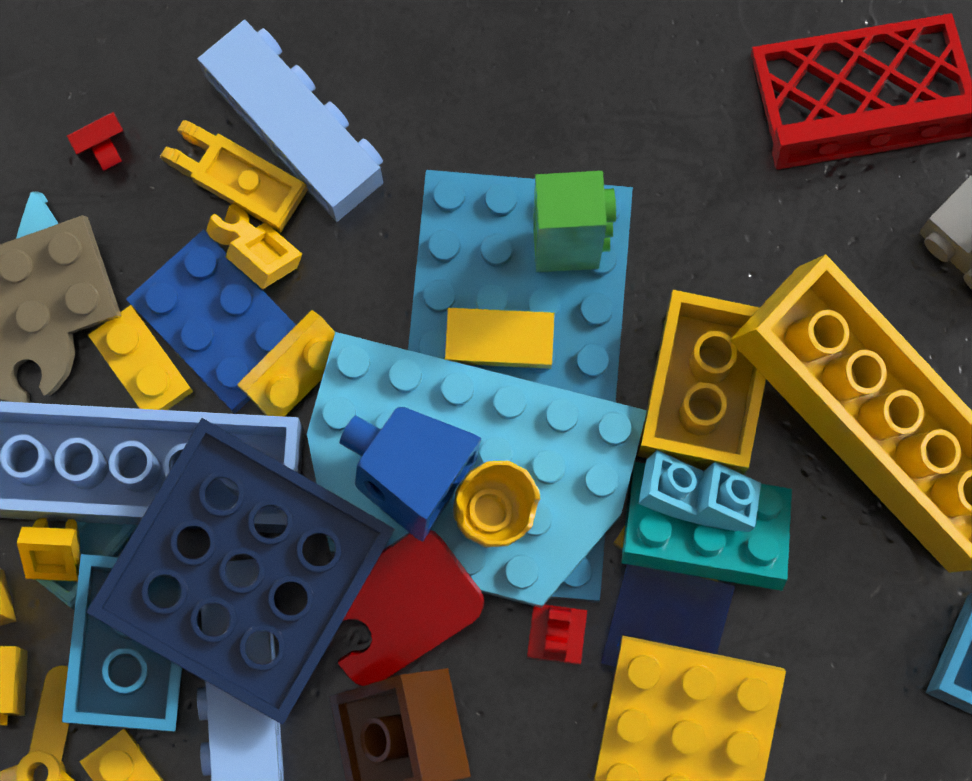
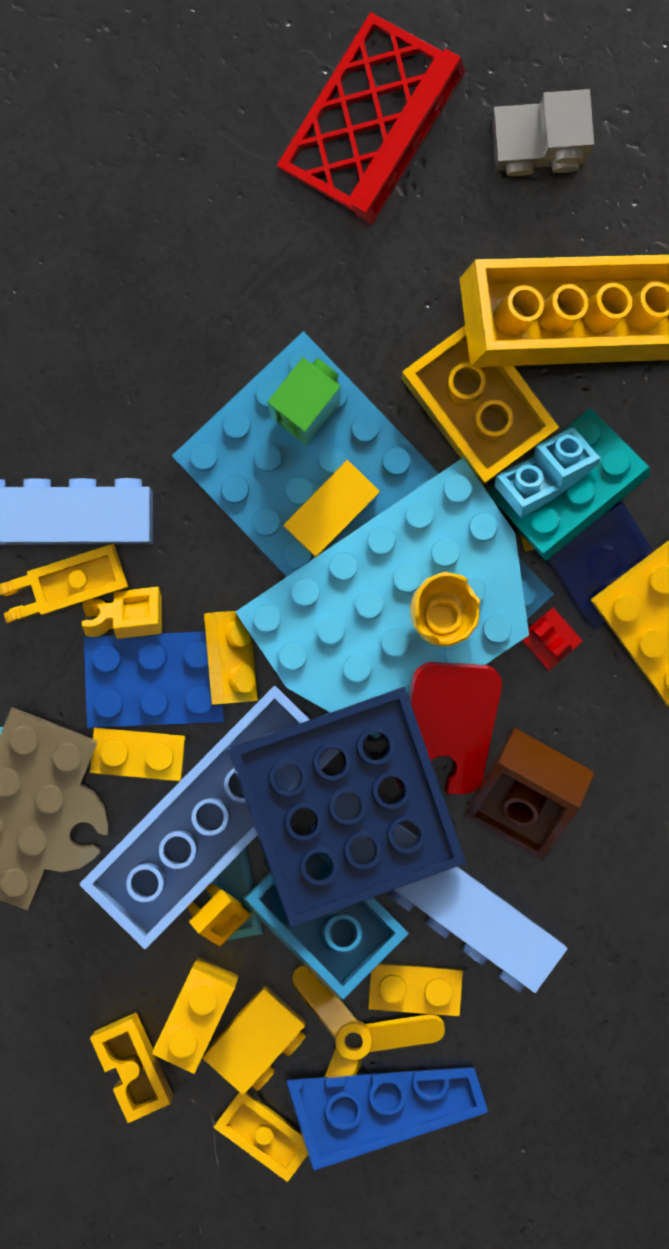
camera: 50 degrees left, 10 degrees up
blue torso [339,407,481,542] -> none

